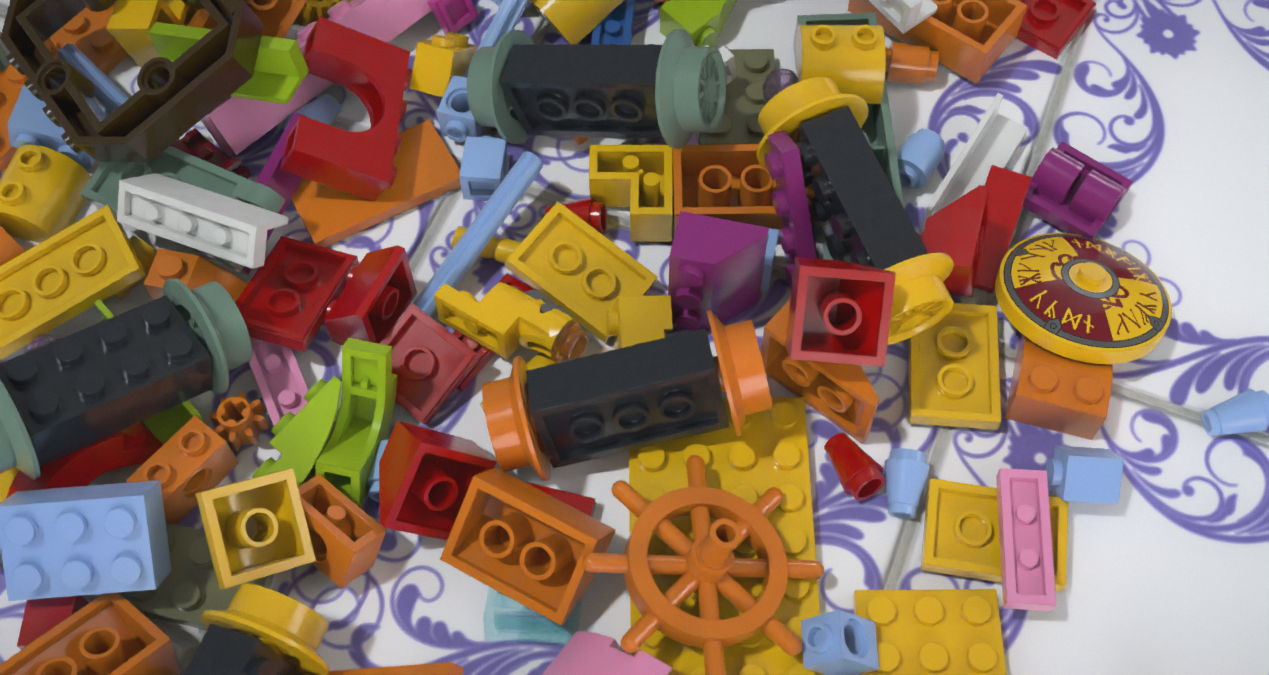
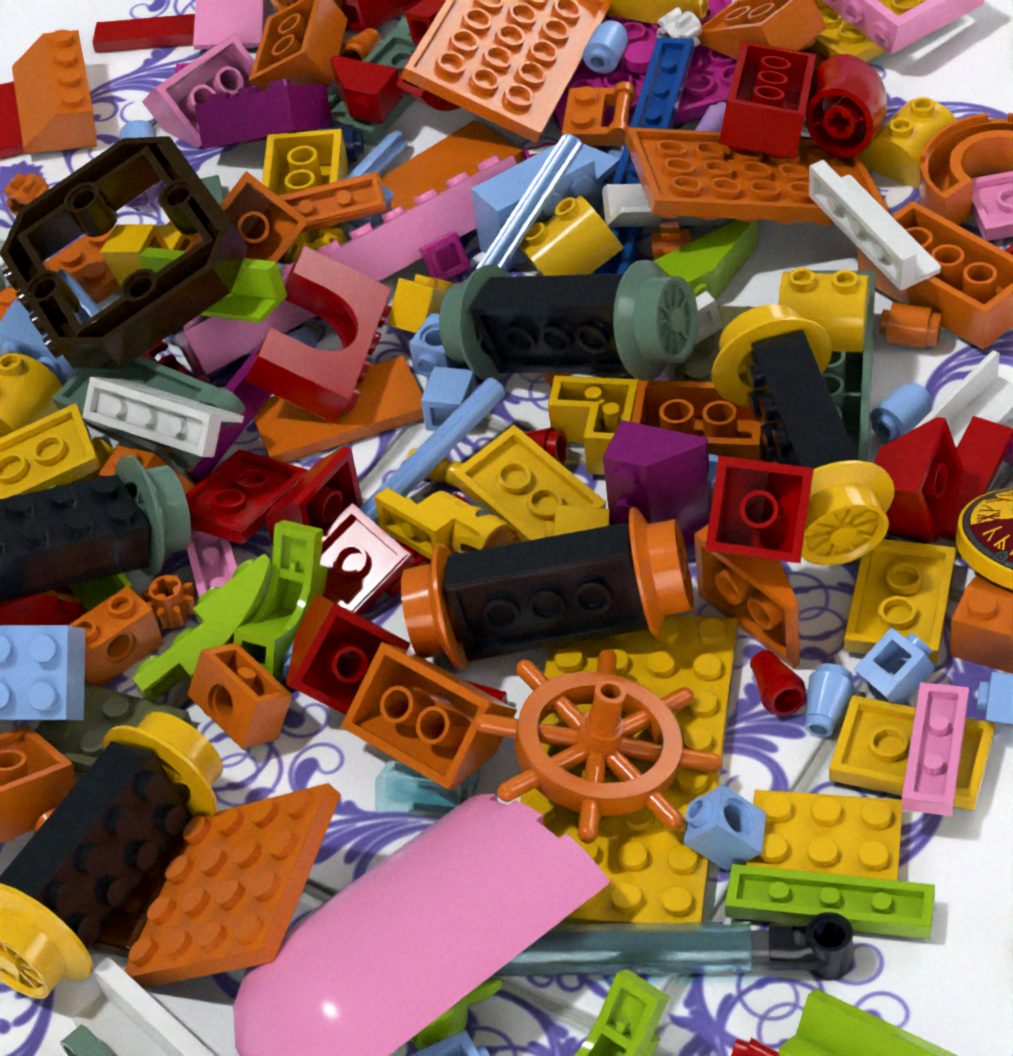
camera: 15 degrees right, 15 degrees down
yellow brick [195,468,316,589] -> none
magenta plate [765,131,817,289] -> none
none -> light blue brick [853,627,936,705]

